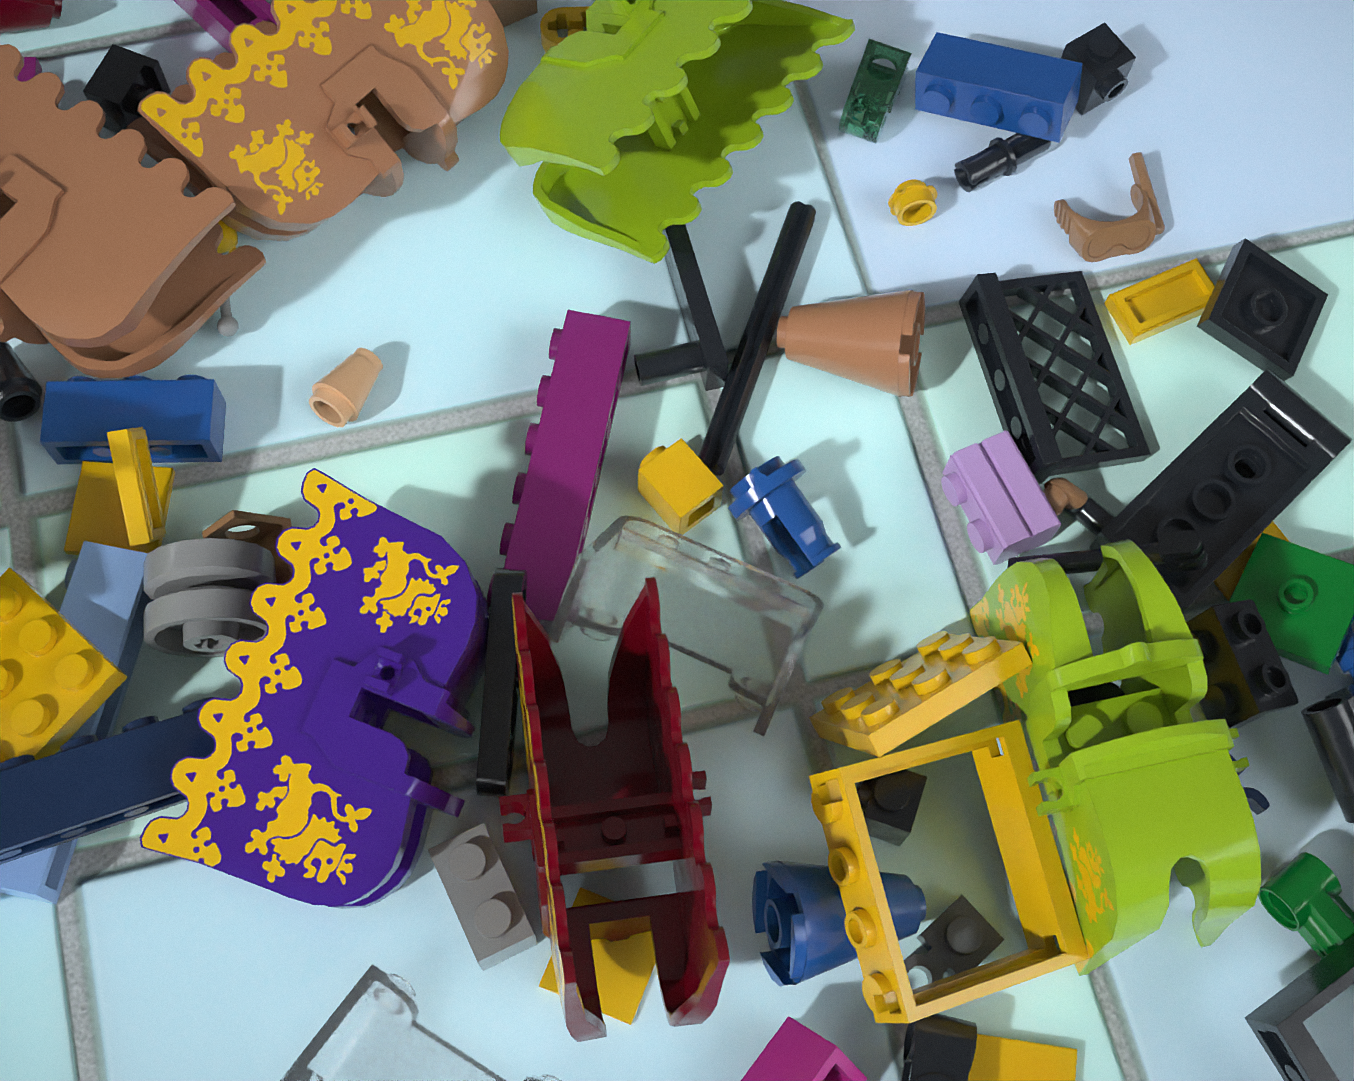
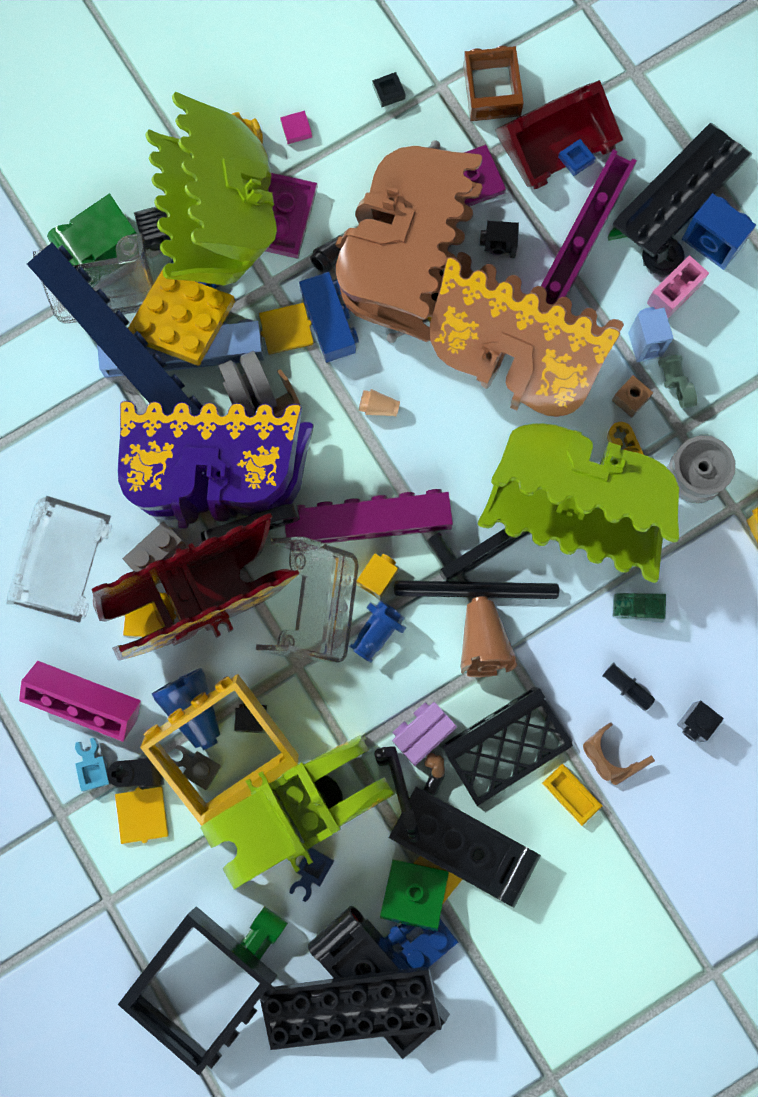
camera: 80 degrees right, 10 degrees up
yellow tile [107,427,166,546] -> none
yellow plate [809,631,1033,757] -> none
yellow plate [888,179,938,226] -> none
blue brick [915,32,1083,143] -> none
black bracket [1186,599,1299,729] -> none
black plate [1196,238,1329,381] -> none

